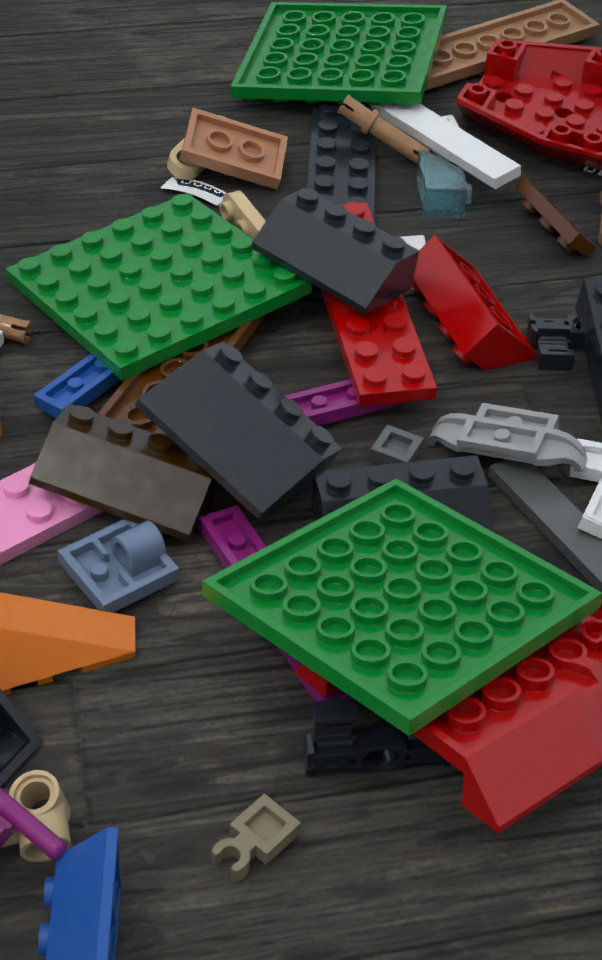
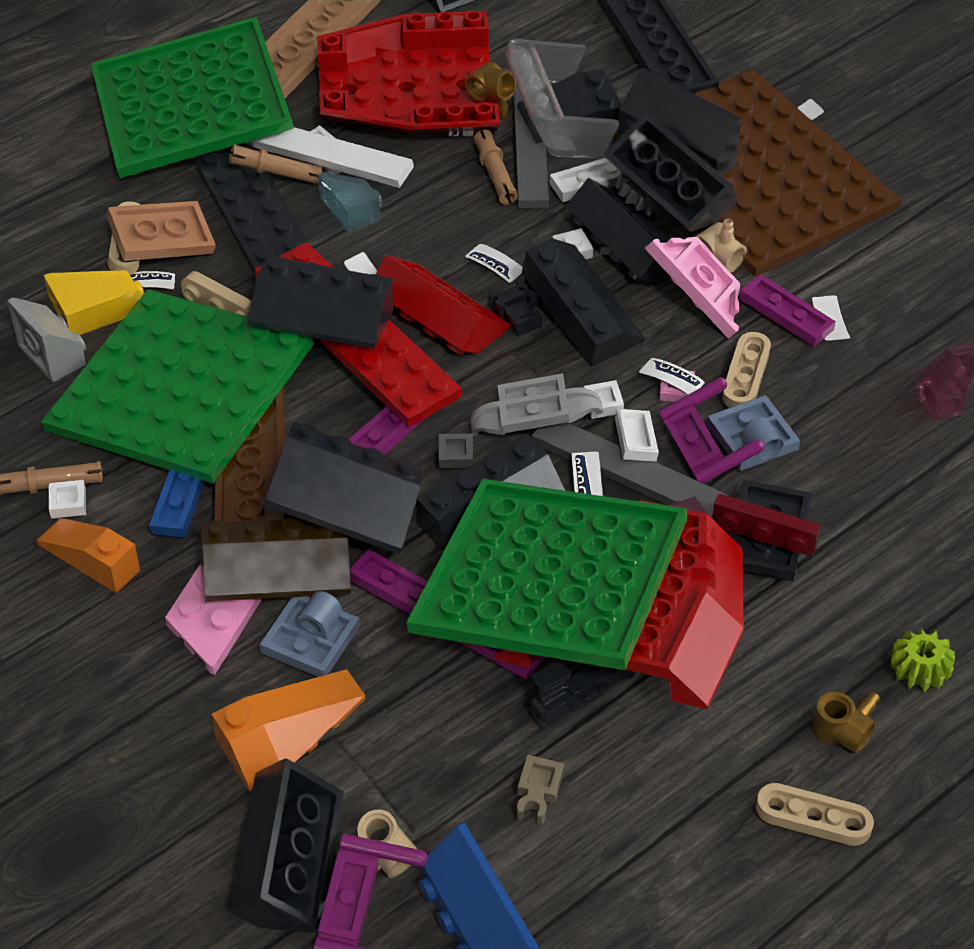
camera: 25 degrees left, 5 degrees up
reddish brown plate [515,177,596,258] -> none
none -> light grey slope [7,297,86,383]
none -> yellow slope [44,270,144,335]
none -> white sticker [465,244,523,283]
none -> white sticker [572,452,603,496]

